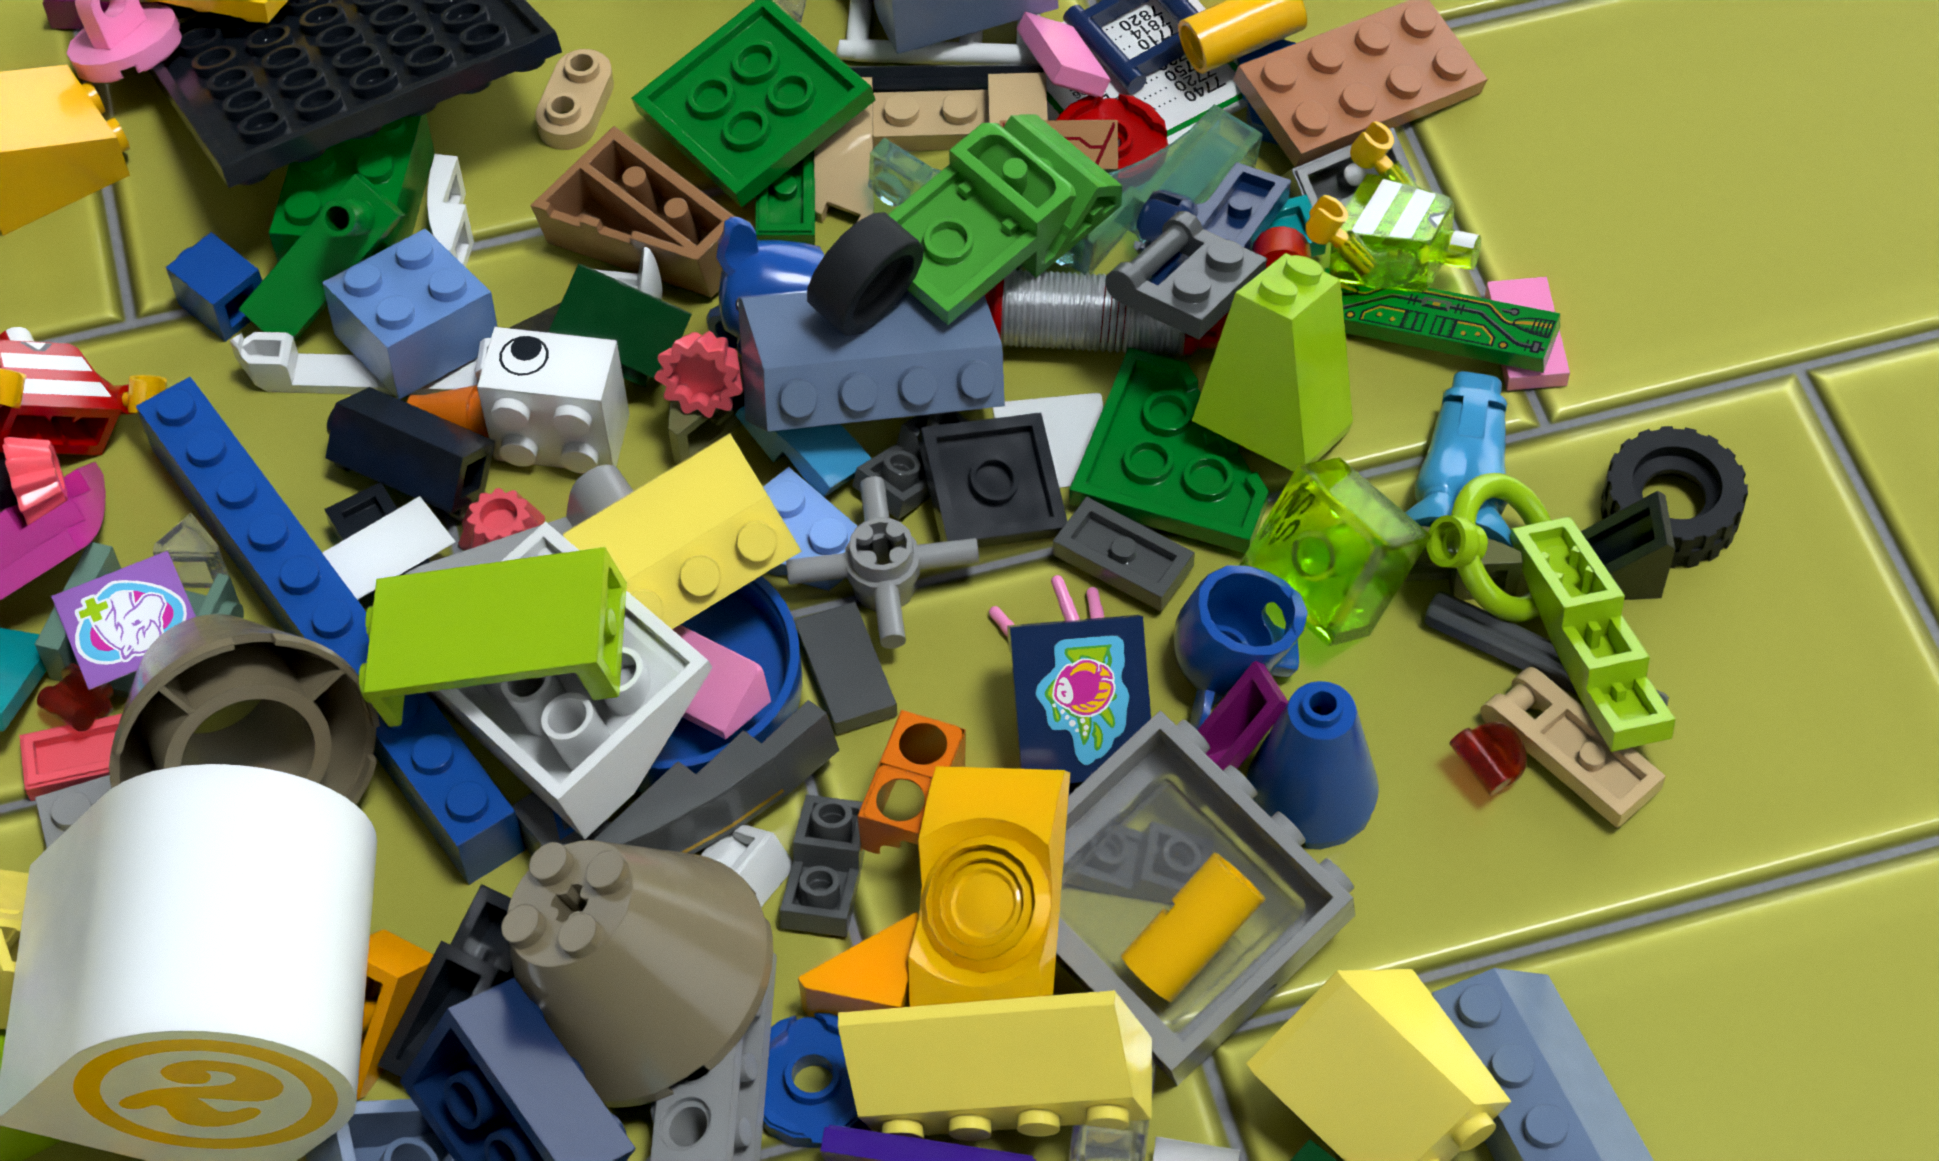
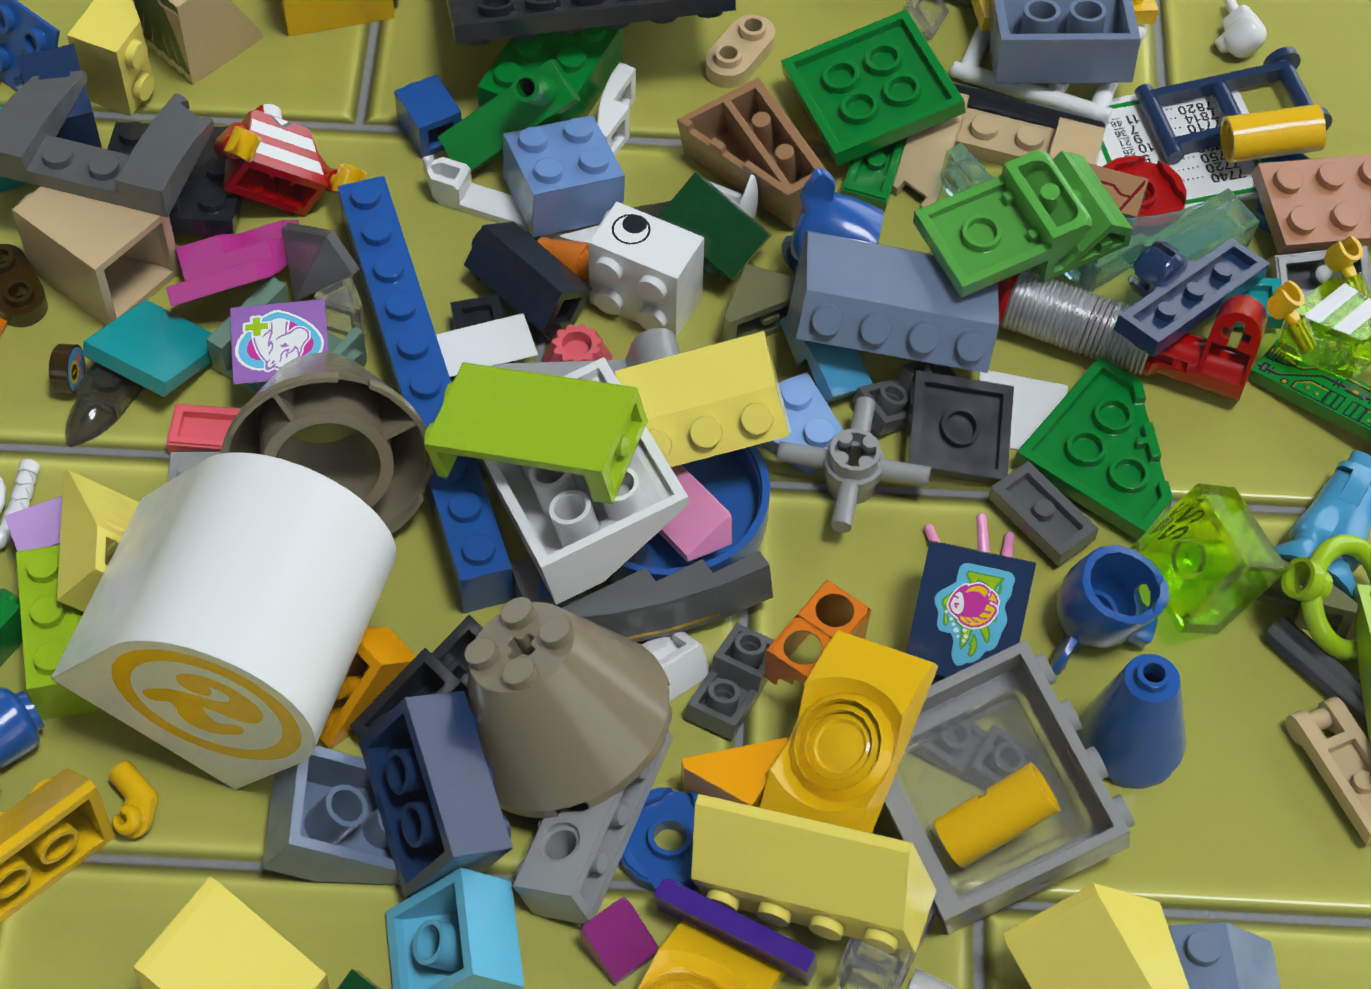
camera: 15 degrees right, 0 degrees up
coral piece [2,437,68,525] -> none
clear red plate [37,663,114,731] -> none
coral piece [654,331,743,418] -> none
dark grey tile [794,602,898,735] -> none
black tyre [807,212,924,336] -> none
bright pink tile [1017,12,1111,97] -> none
dark grey plate [1105,211,1267,340] -> none
lime slope [1192,253,1353,476] -> none
magenta slope [1197,661,1288,771] -> none
clear red plate [1449,722,1527,796] -> none
none -> dark grey slope [282,223,360,301]

